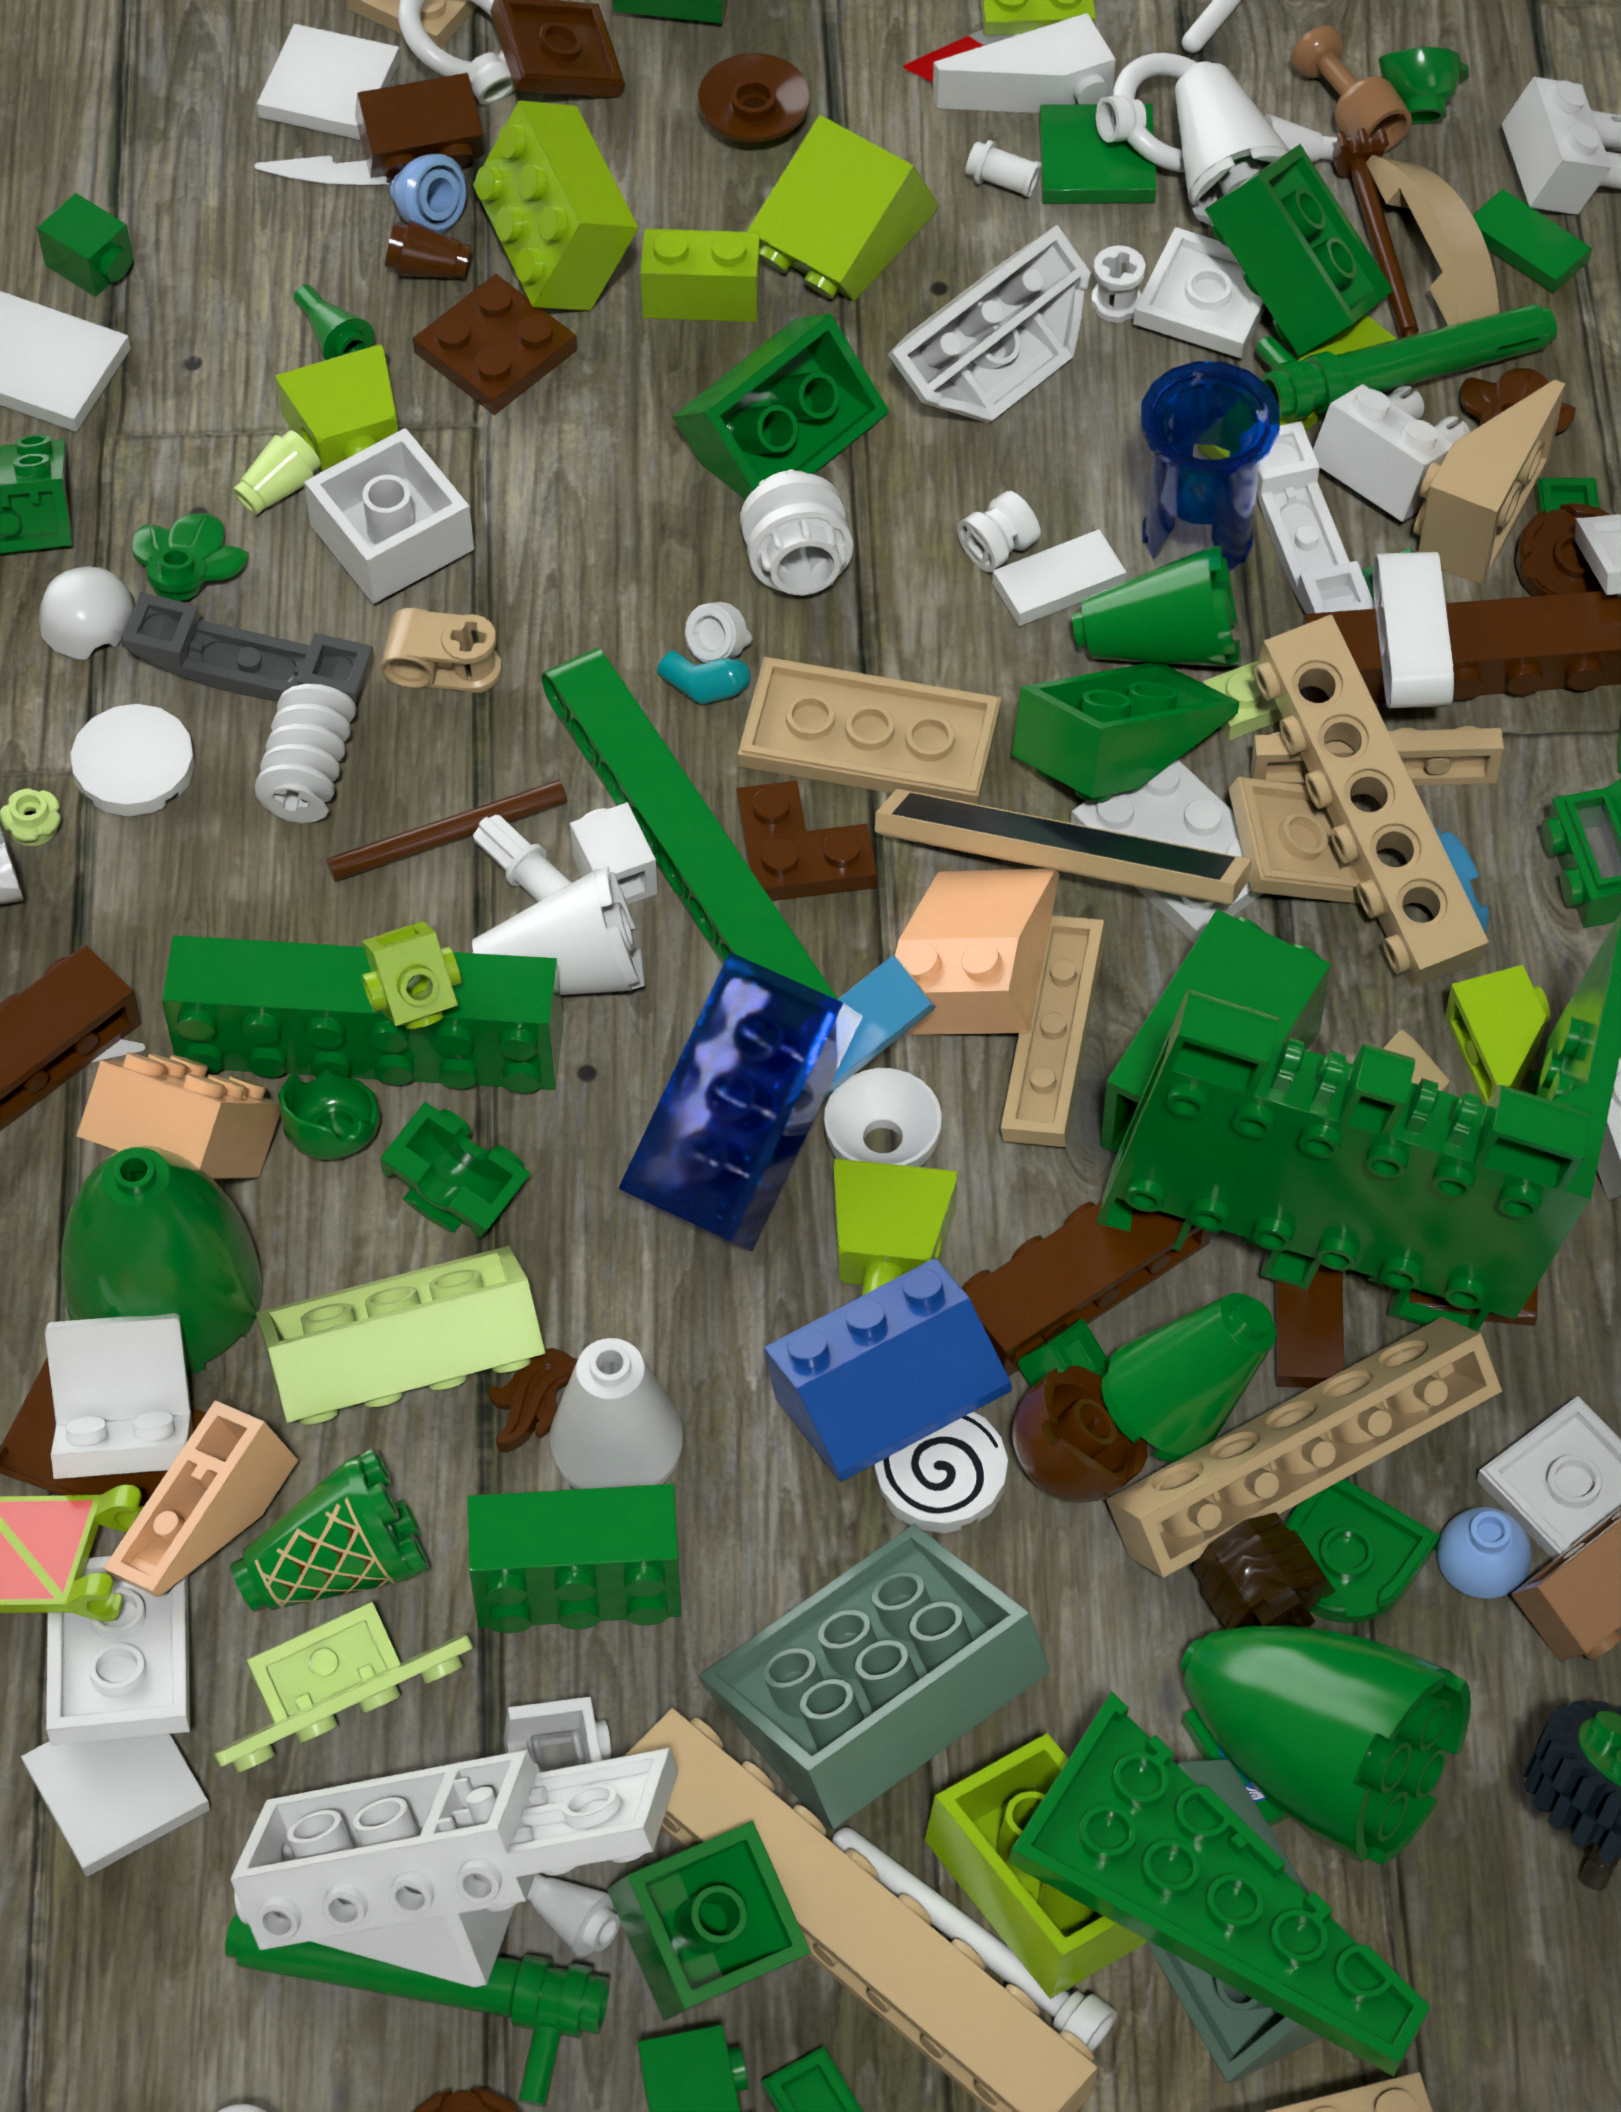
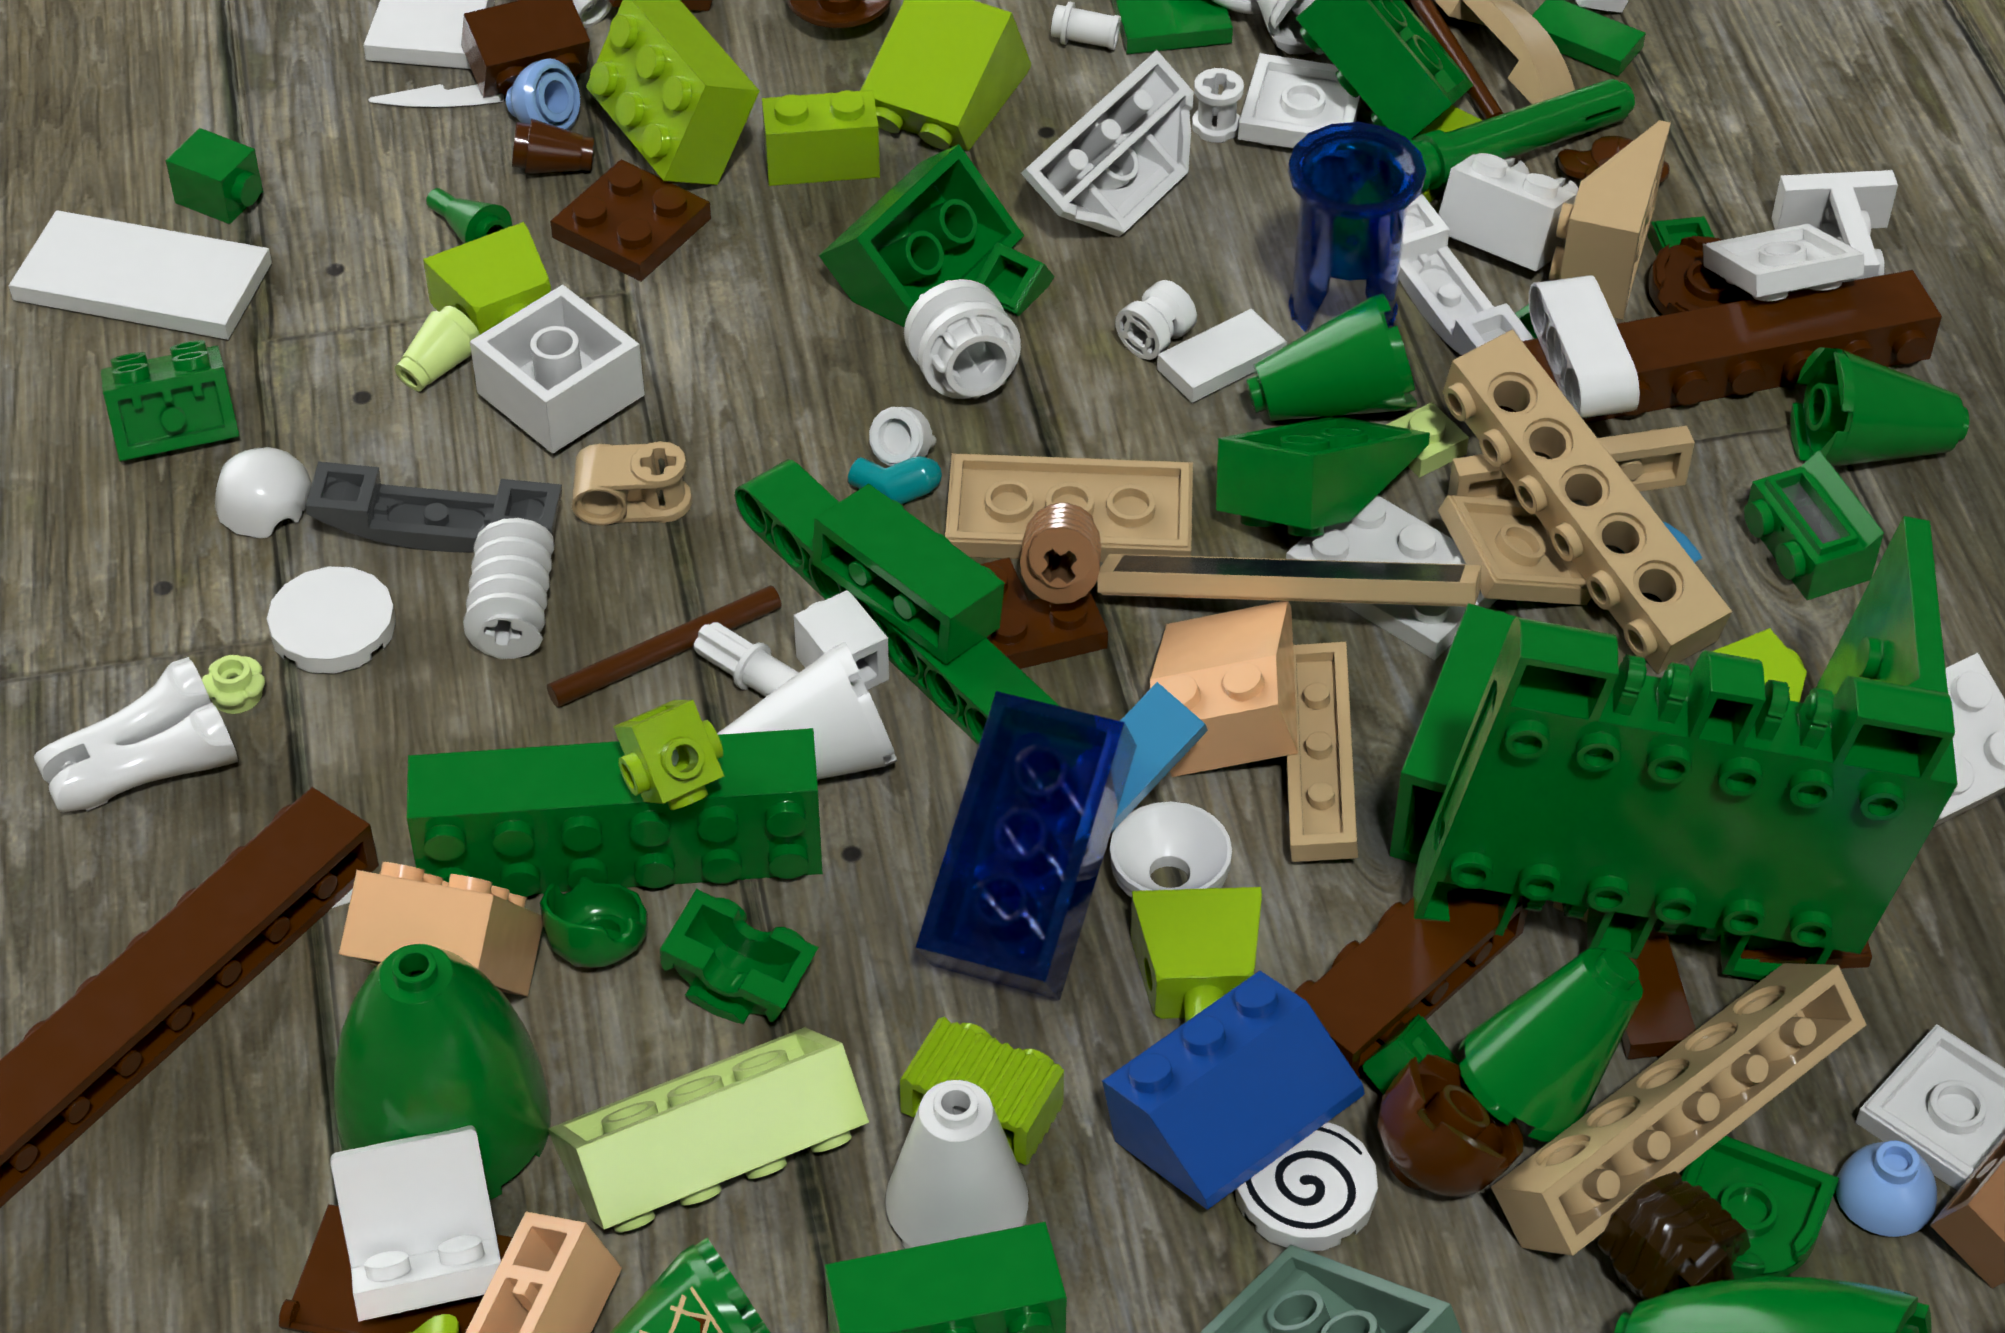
camera: 10 degrees left, 10 degrees down
green plate [132,513,249,601] -> none
reddish brown piece [488,1348,579,1453] -> none
none -> green brick [812,484,1005,664]
none -> lime brick [900,1017,1064,1165]
none -> green slope [975,242,1055,316]
none -> medium nougat piece [1020,502,1101,604]

